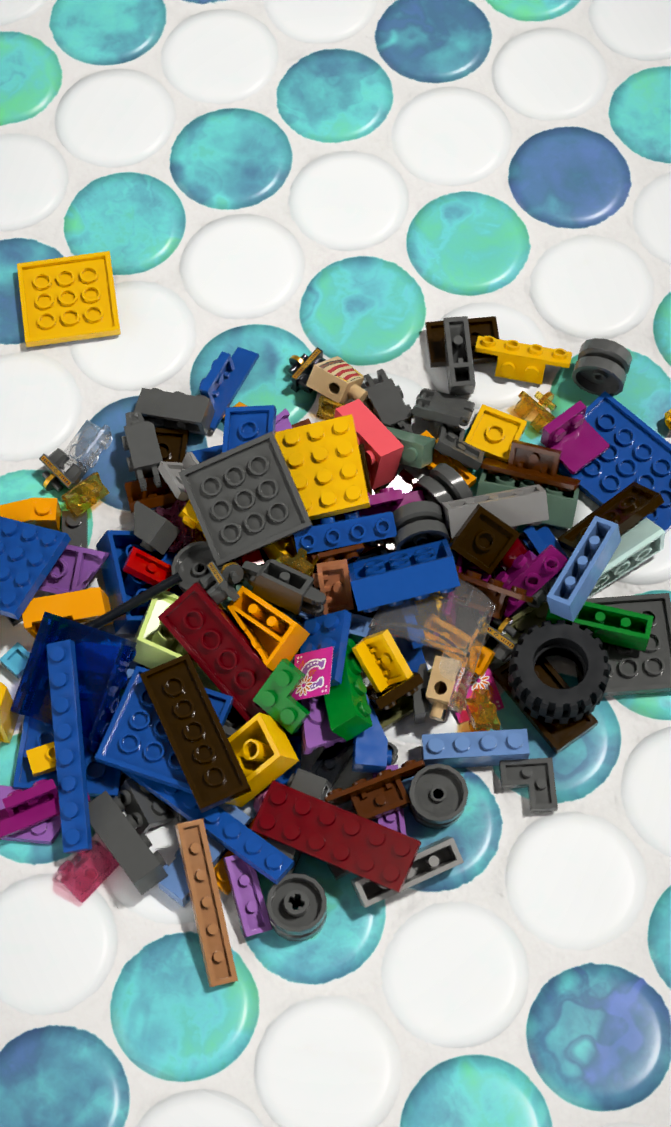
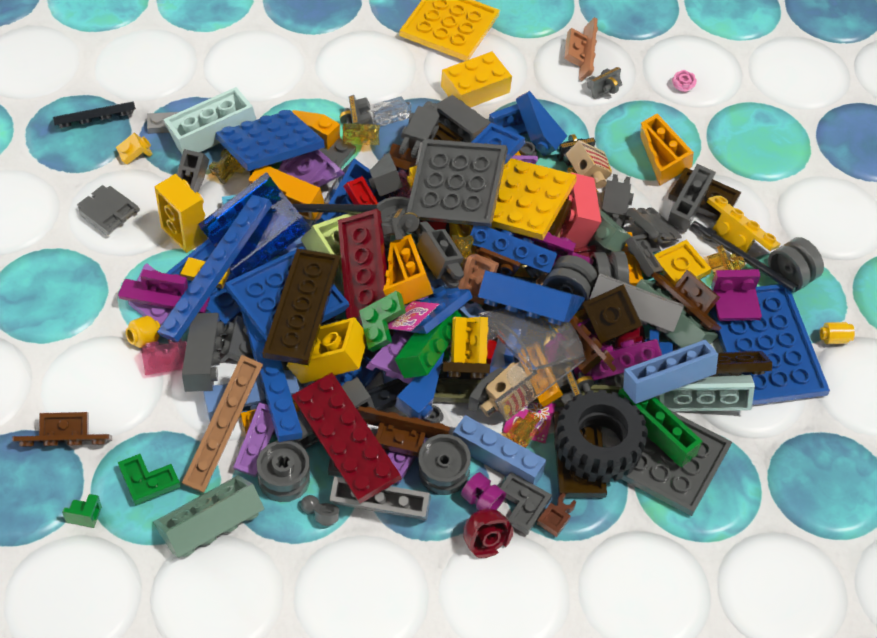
camera: 30 degrees right, 10 degrees down
none -> reddish brown bracket [12,412,112,447]
none -> green panel [62,494,102,528]
none -> green plate [118,454,181,505]
none -> yellow head [126,316,161,348]
none -> sand green slope [153,475,264,558]
none -> dark grey plate [300,495,339,526]
none -> yellow brick [441,51,512,108]
none -> magenta wheel [461,472,506,510]
none -> dark red cylinder [463,508,514,558]
none -> blue slope [516,91,567,156]
none -> dark grey plate [519,142,537,156]
none -> copper plate [537,493,576,537]
none -> nougat bracket [564,17,598,81]
none -> dark grey hips [587,67,622,99]
none -> light orange wedge [640,113,694,186]
none -> bright pink plate [672,70,697,92]
none -> black bar [691,221,798,292]

